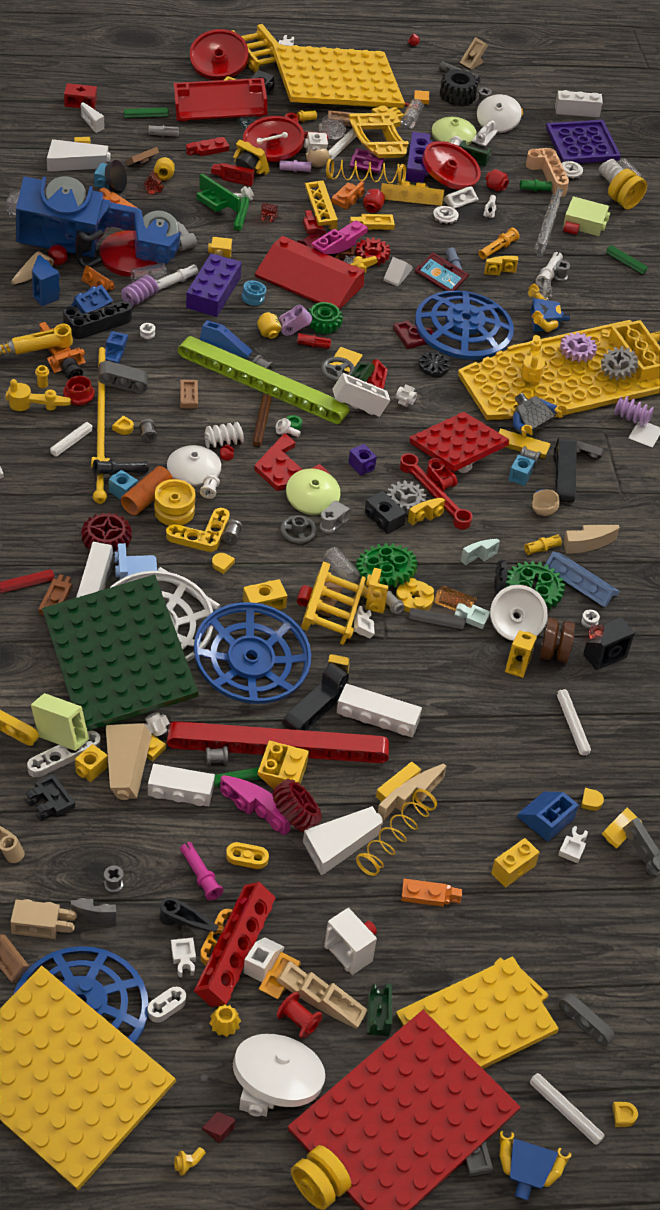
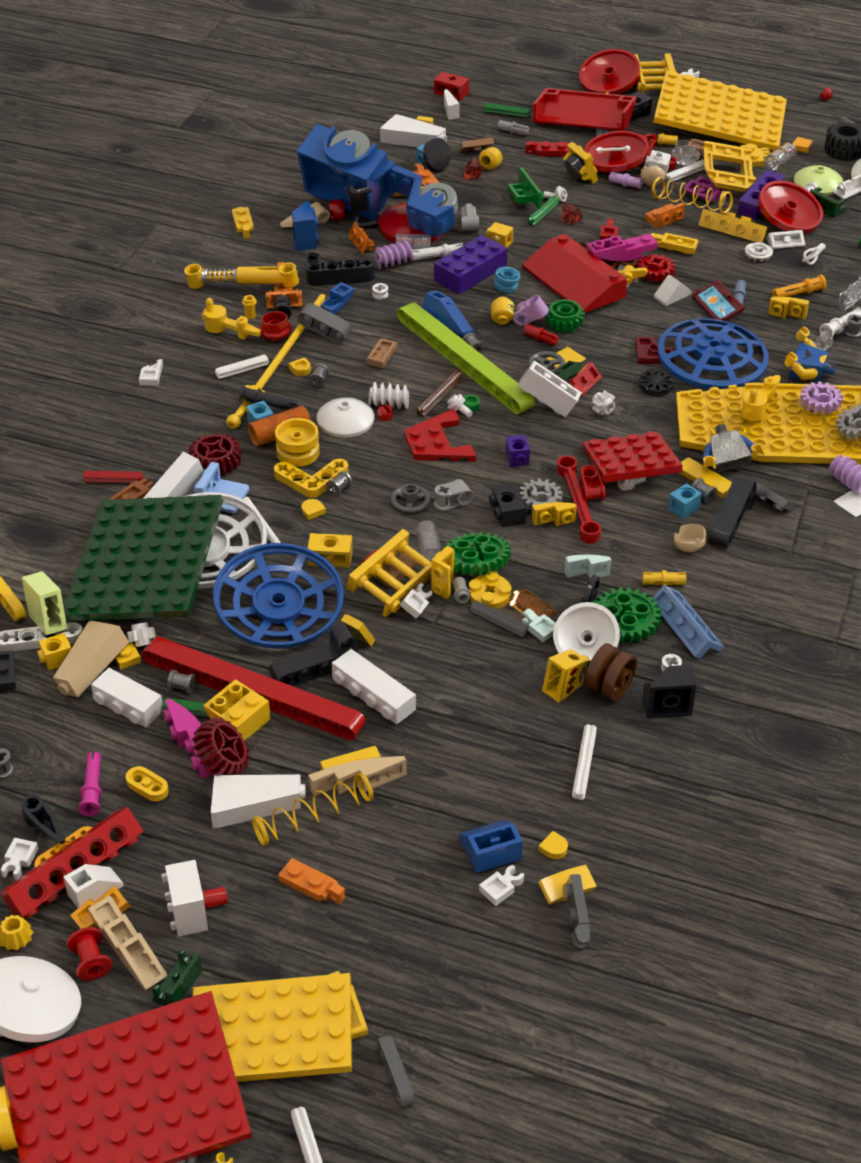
camera: 30 degrees right, 5 degrees down
blue bracket [71,285,113,314] -> none
white bush [200,474,220,499] -> none
red hinge [211,163,254,186] -> none
yellowish green dish [286,469,340,515] -> none
yellow fence [305,181,338,231] -> none
red head [363,189,385,213] -> none
red head [485,169,509,192] -> none
yellow brick [491,838,540,888] -> none
tan slope [563,525,620,554] -> none

